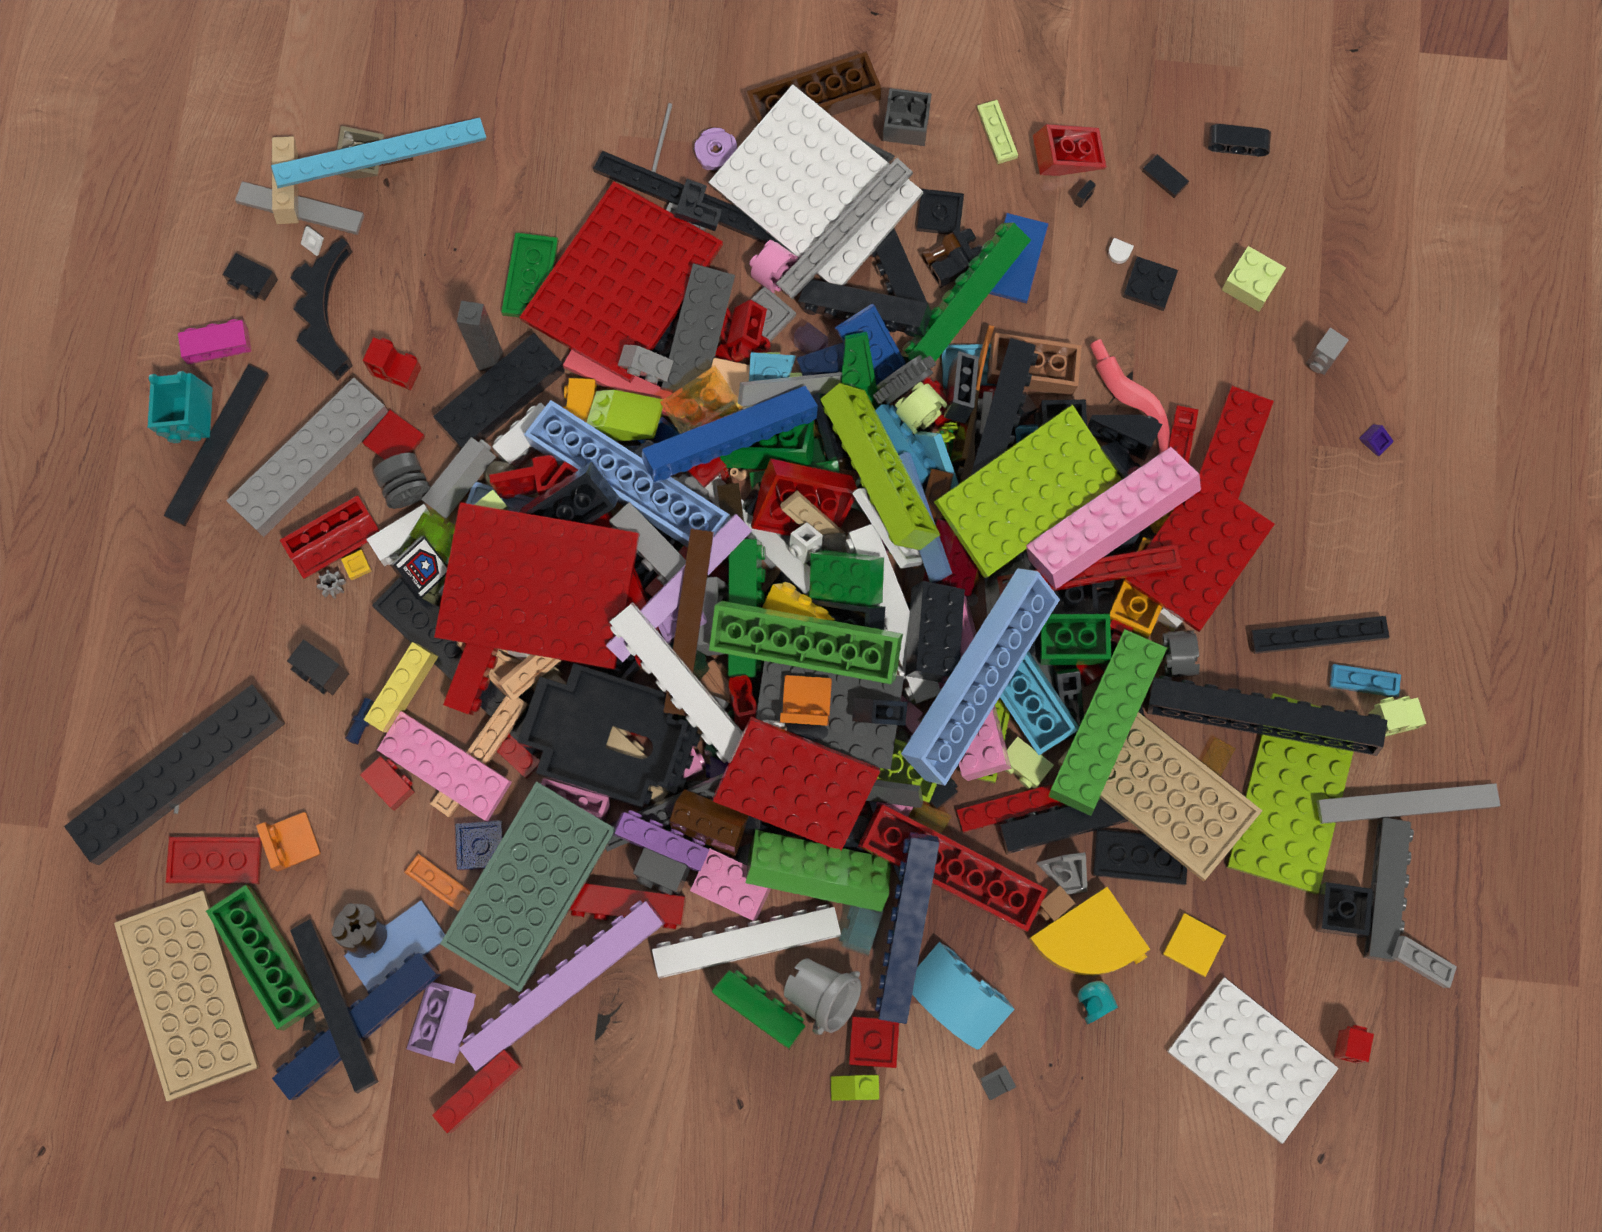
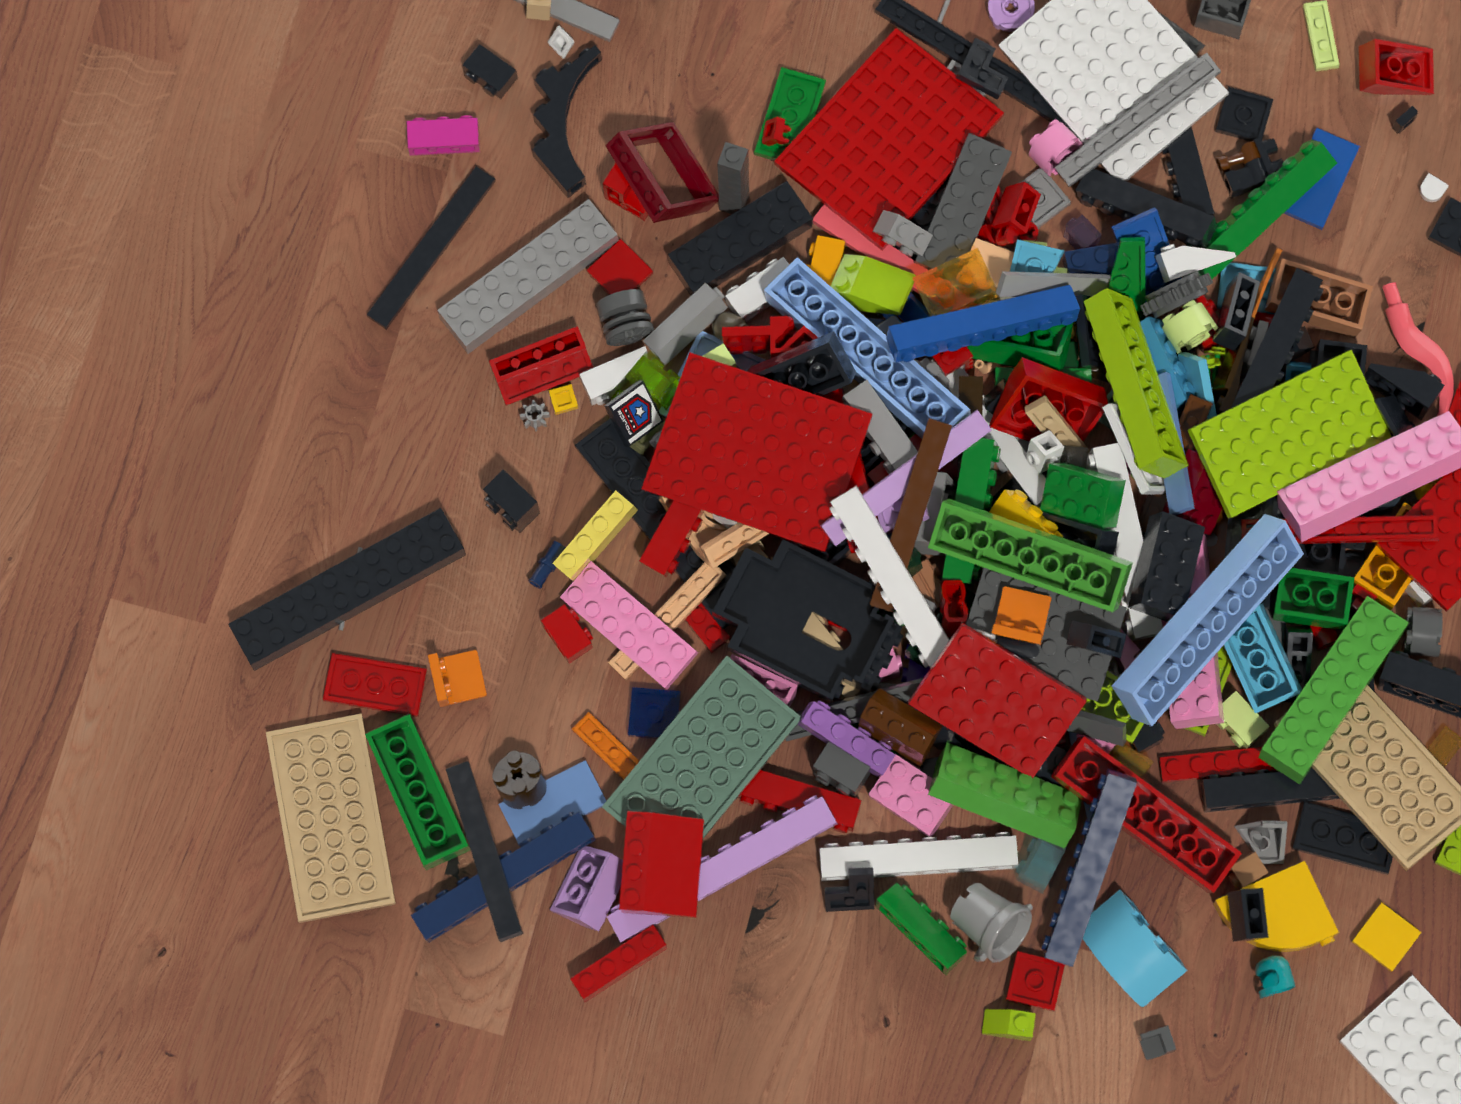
camera: 10 degrees right, 0 degrees up
teal container [147,371,213,443] -> none
none -> dark red window [605,122,719,223]
none -> red slope [619,811,704,918]
none -> red tile [762,116,791,146]
none -> black plate [824,867,875,912]
none -> white slope [1155,244,1236,283]
none -> black brick [1227,888,1269,942]

